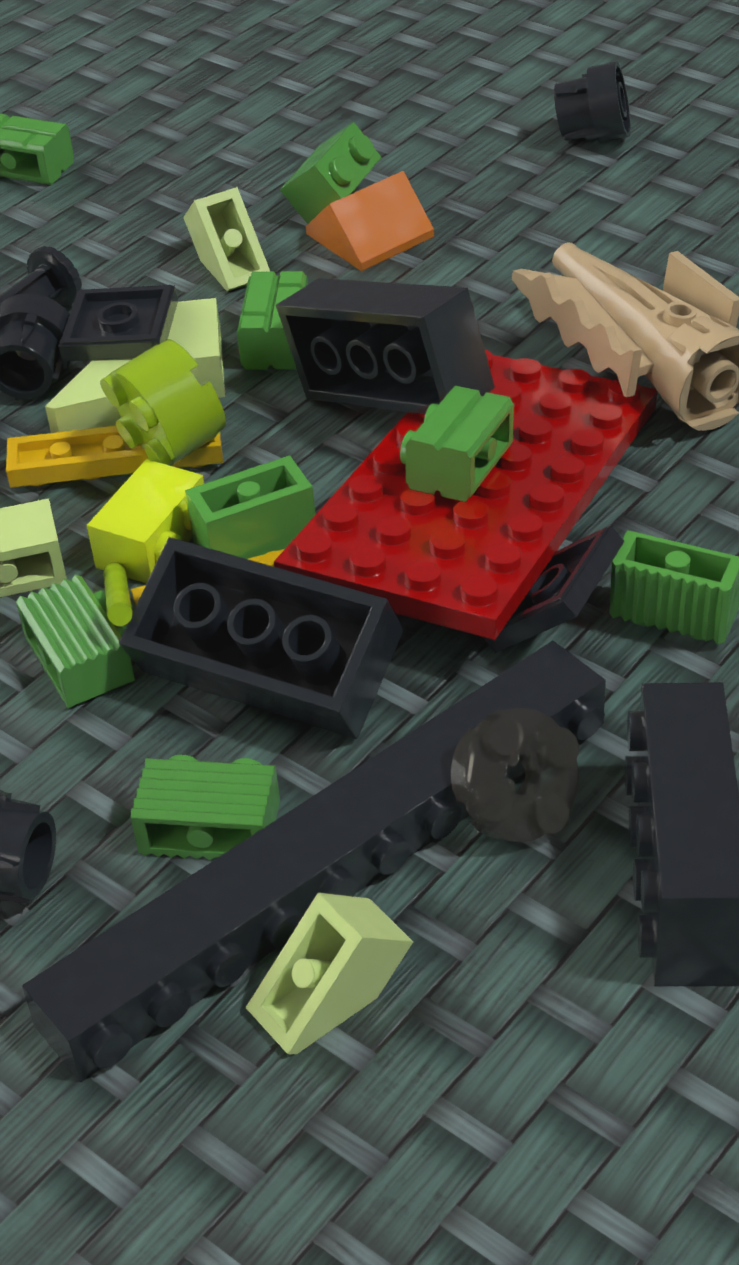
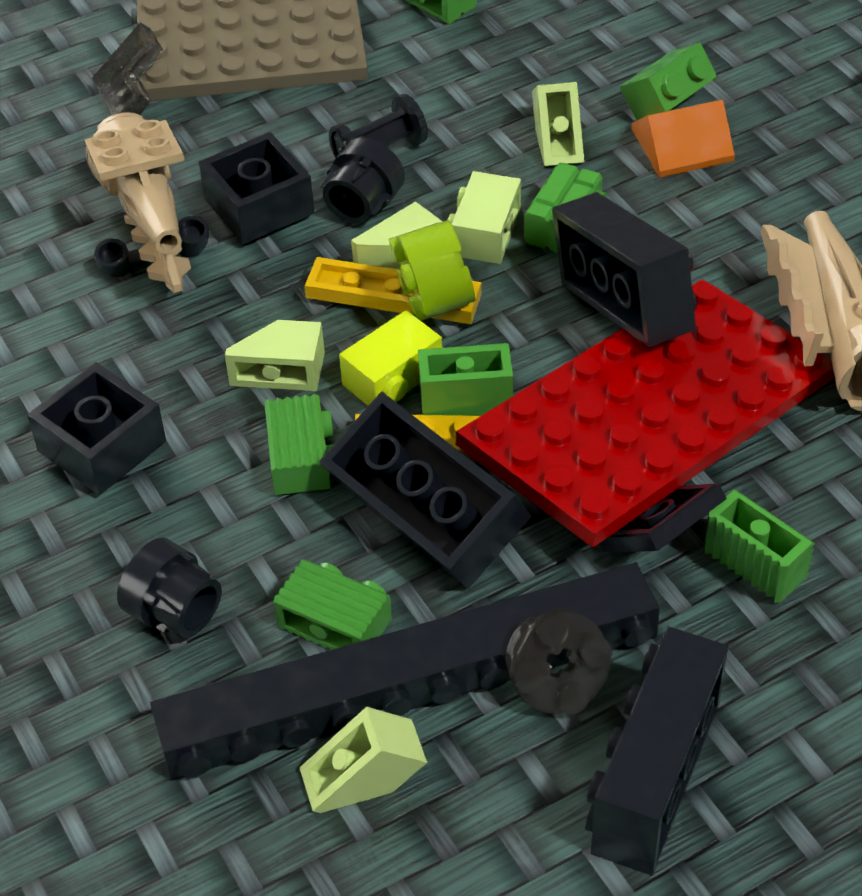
camera: 20 degrees right, 5 degrees up
black tile [58,285,178,362] -> none
lime bar [103,562,132,626] -> none
bright green brick [400,386,514,502] -> none

